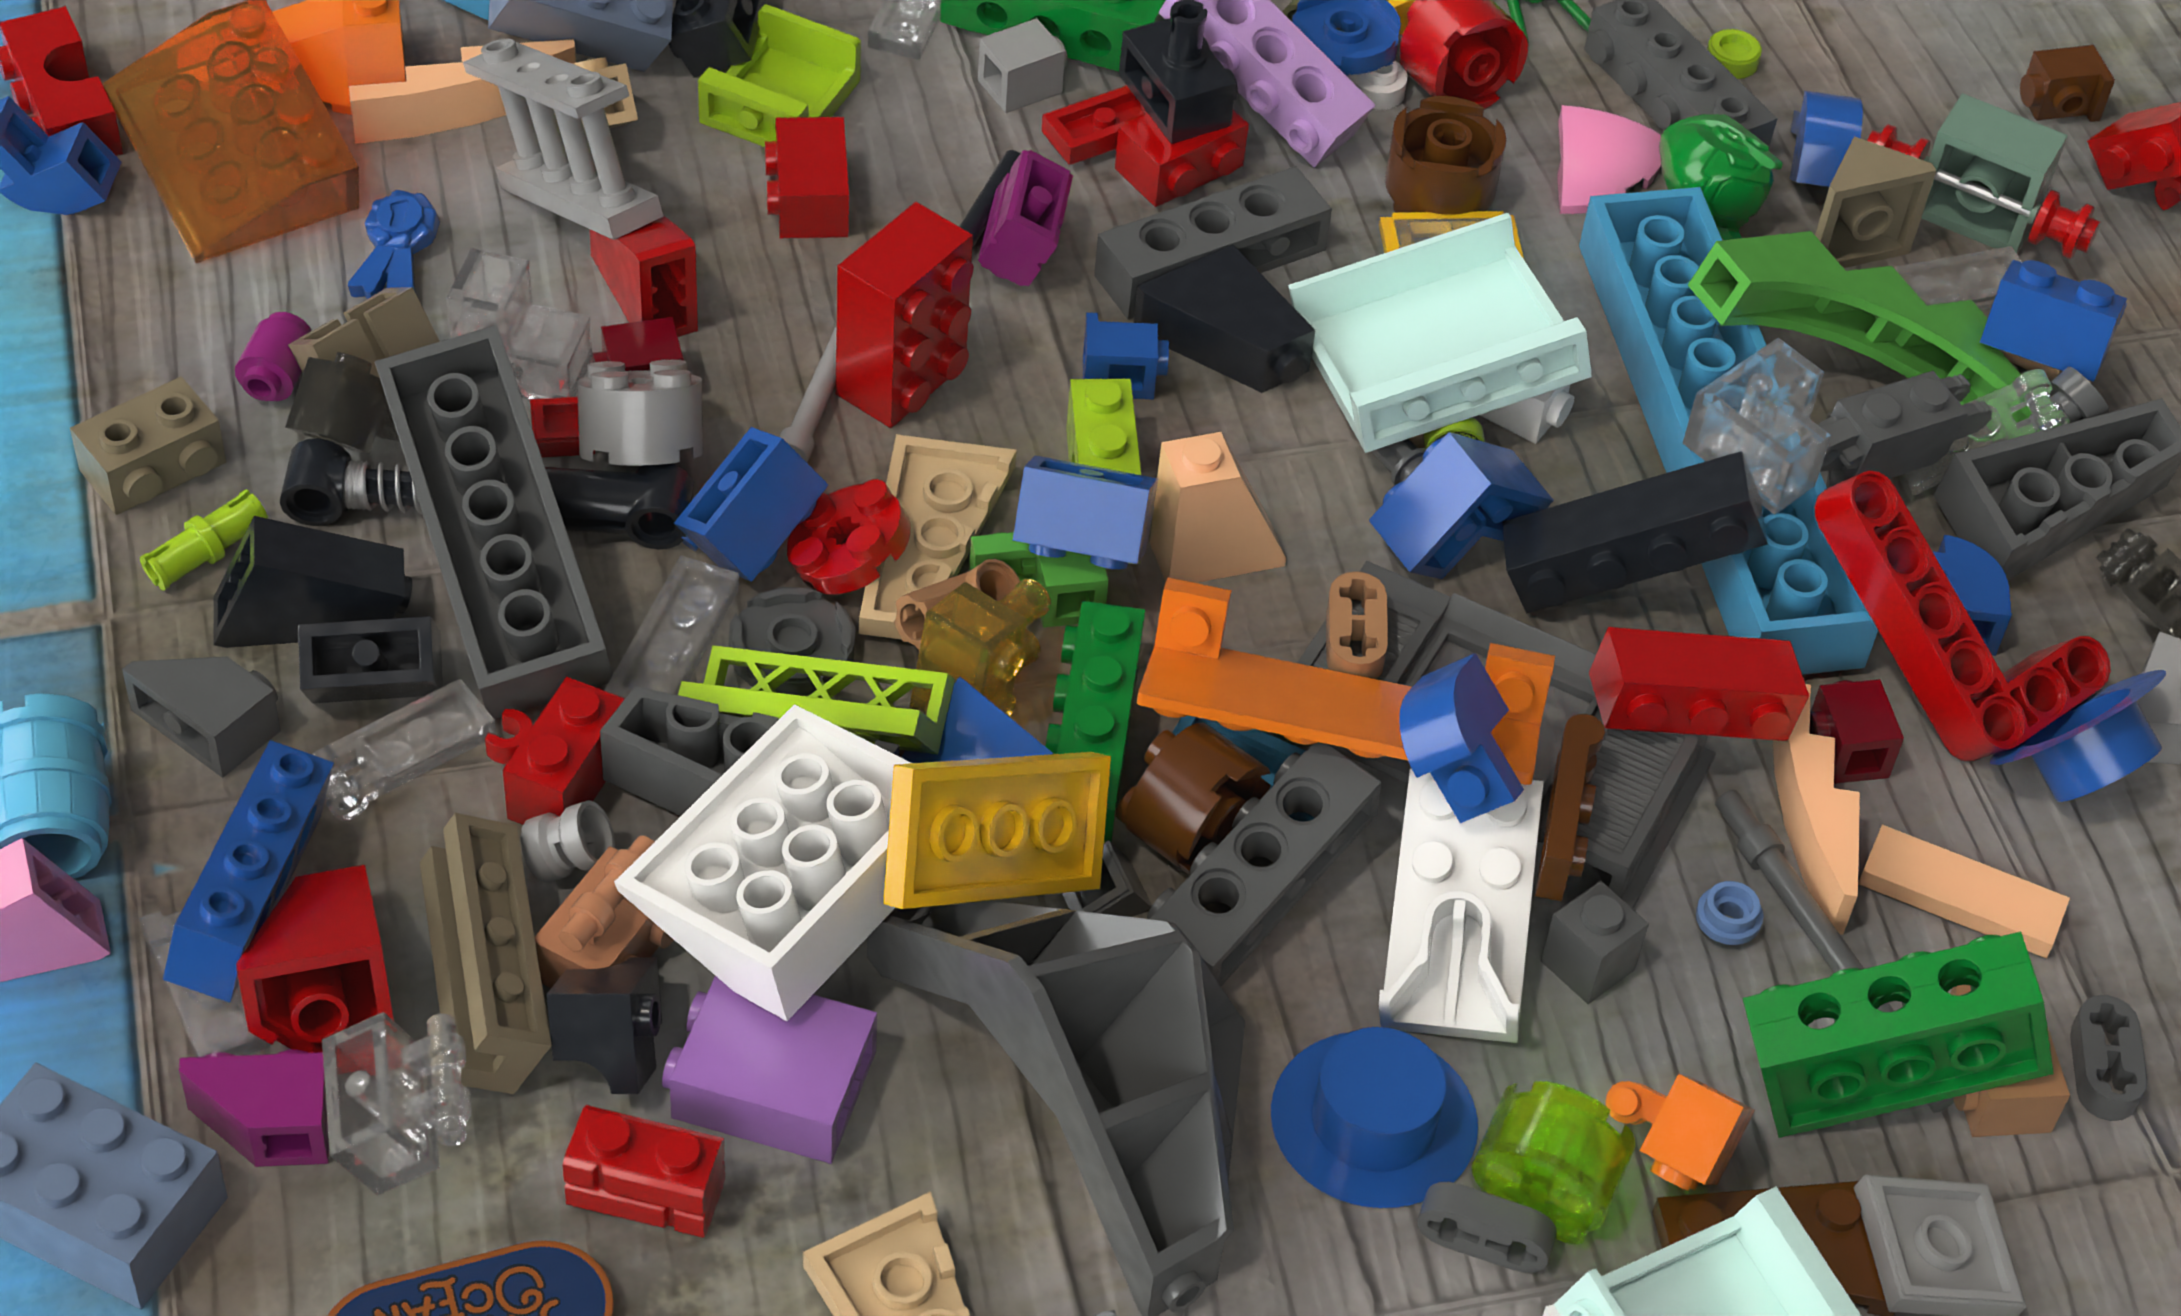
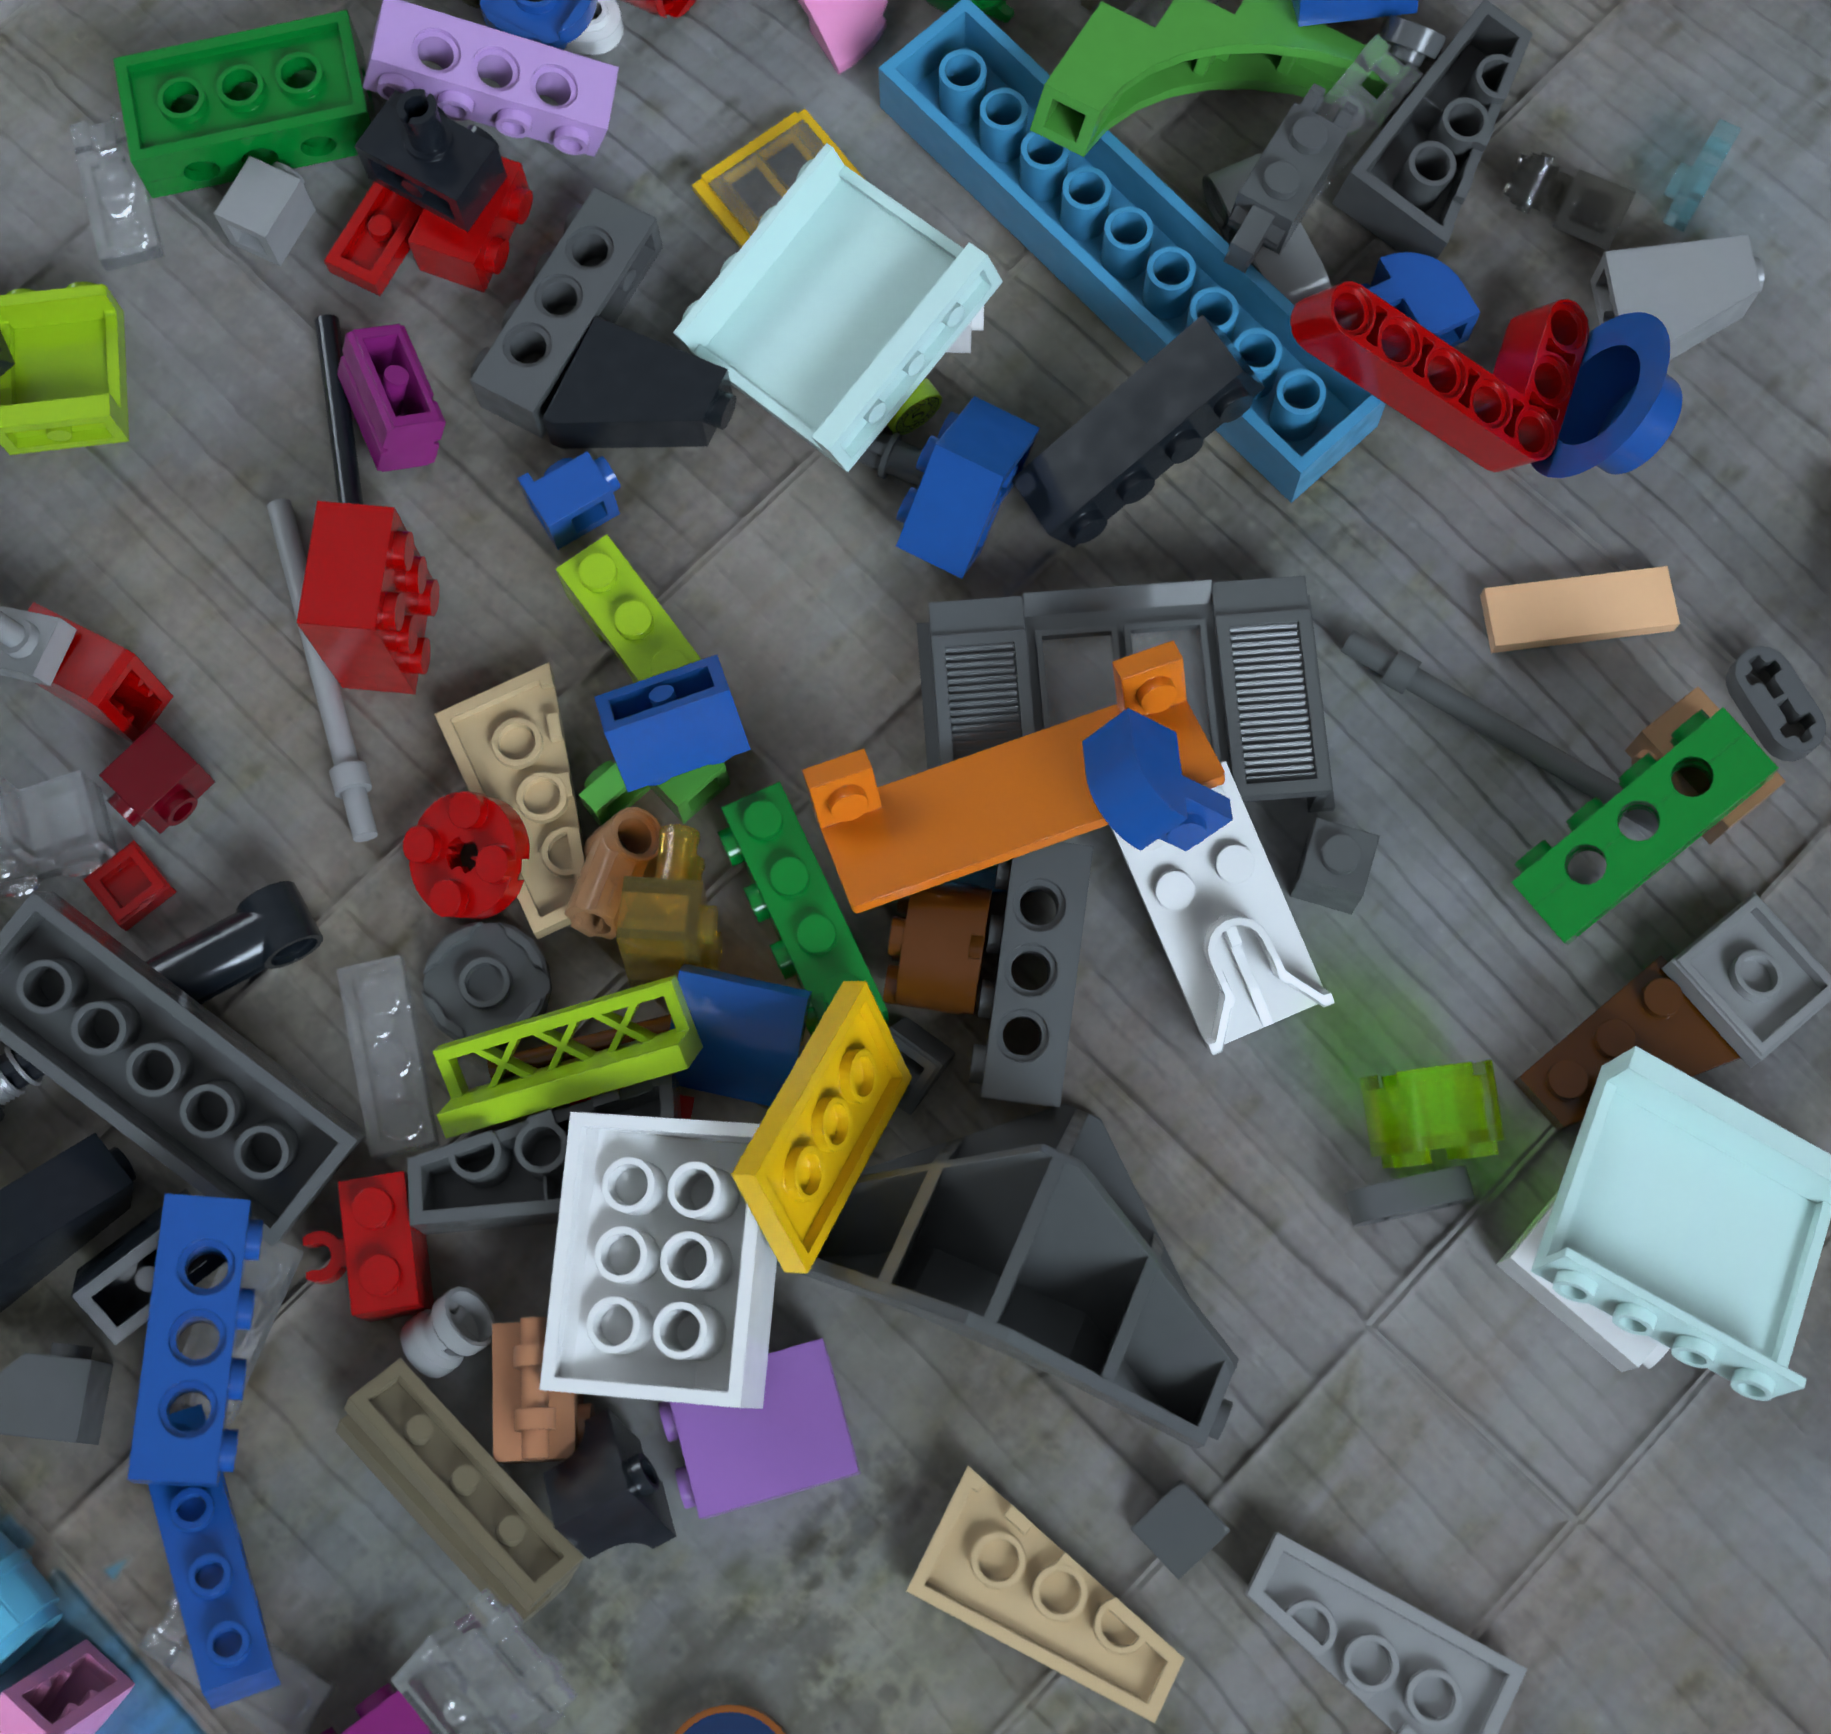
camera: 25 degrees left, 25 degrees up
red slope [236,864,401,1078] -> none
red brick [562,1105,725,1238] -> none
light grey brick [577,360,703,466] -> none
blue brick [674,427,829,582] -> none
red brick [765,117,849,238] -> none
light nougat slope [1150,432,1286,583] -> none
blue hose [1271,1027,1478,1208] -> none
medium nougat beam [1326,571,1388,679] -> none
reddish brown brick [1385,96,1506,222] -> none
reddish brown plate [1535,714,1605,901] -> none
red brick [1589,627,1809,741] -> none
orange brick [1605,1074,1755,1191] -> none
clear brick [1682,338,1831,515] -> none
medium blue plate [1696,881,1763,945] -> none
light nougat slope [1773,684,1860,935] -> none
dark red brick [1809,679,1904,784] -> none
none -> blue brick [127,1193,264,1488]

